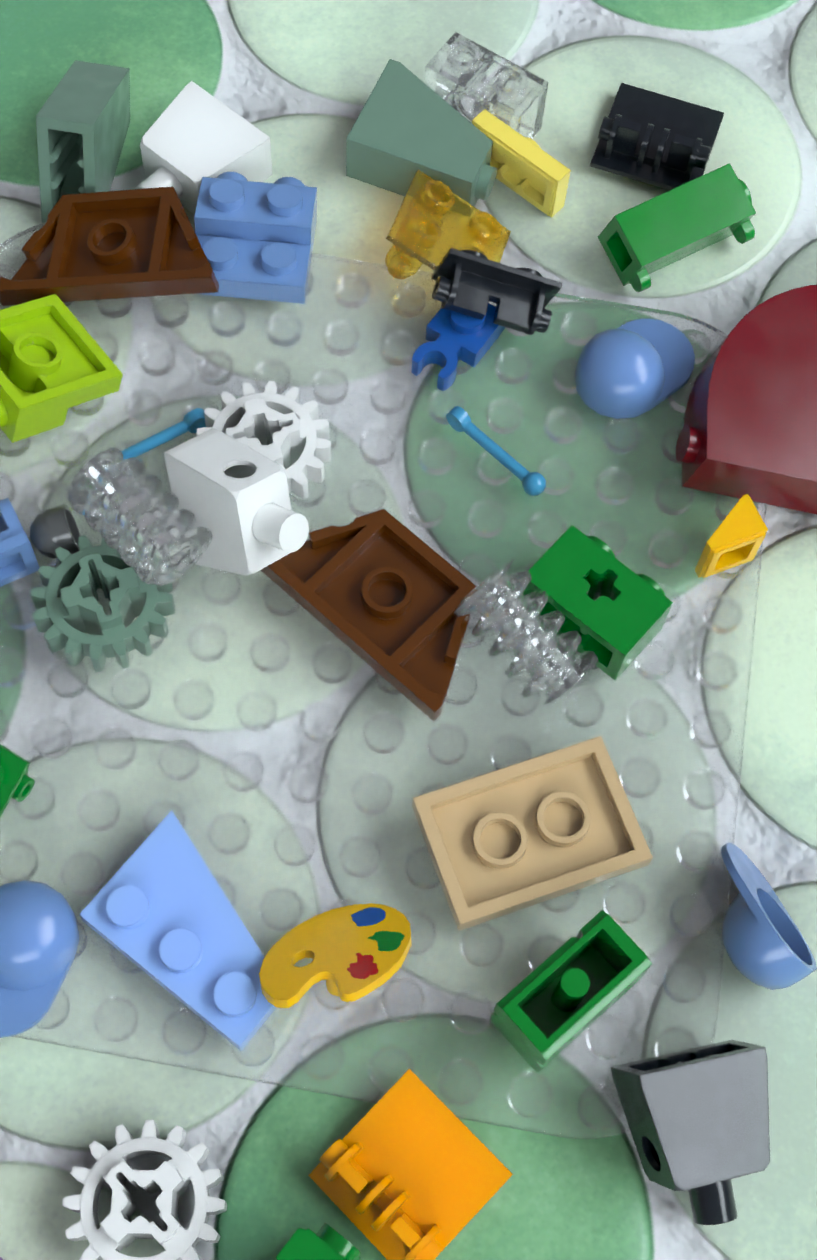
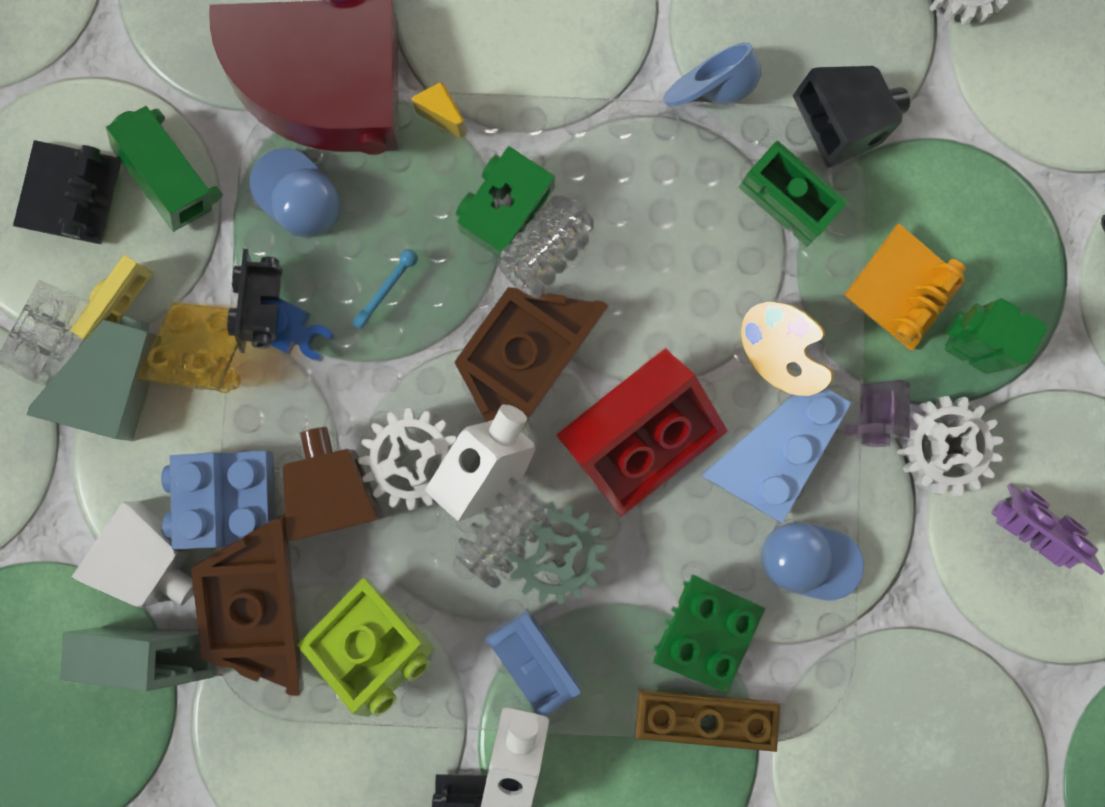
camera: 90 degrees left, 20 degrees up
dark grey hinge [30,504,81,559] -> none
dark azure hinge [91,408,206,479] -> none
tan plate [412,736,653,931] -> none
none -> reddish brown torso [283,427,383,542]
none -> red slope [556,348,728,517]
none -> clear purple bracket [845,380,910,447]

